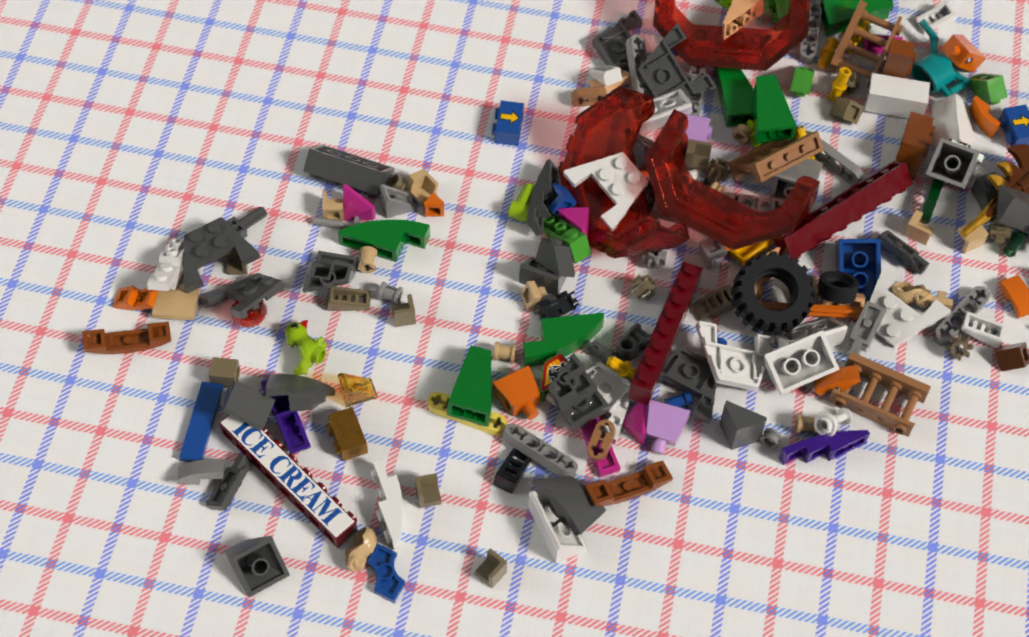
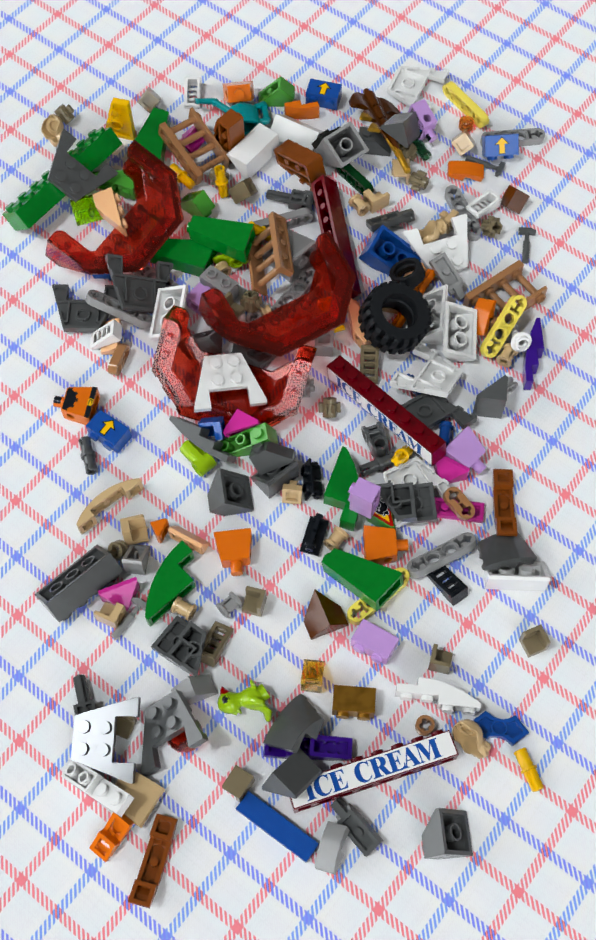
camera: 60 degrees left, 5 degrees up
none -> orange torso [53,387,100,425]
none -> tan slope [76,478,144,534]
none -> dark grey pin [78,436,98,475]
none -> light nougat slope [168,526,210,554]
none -> light grey slope [171,674,217,705]
none -> light grey brick [199,265,239,300]
none -> dark grey slope [207,468,254,516]
none -> orange torso [214,528,252,576]
none -> dark grey connector [266,189,315,211]
none -> black hinge [300,513,329,556]
none -> reddish brown slope [303,589,349,640]
none -> tan bush [348,193,371,216]
none -> lavender brick [348,477,381,519]
none -> lavender brick [351,618,399,665]
none -> dark tan gear [408,170,429,192]
none -> medium nougat bush [415,715,435,736]
none -> light yellow beam [480,295,527,358]
none -> yellow axle [514,747,543,792]
none -> dark grey piece [518,227,536,264]

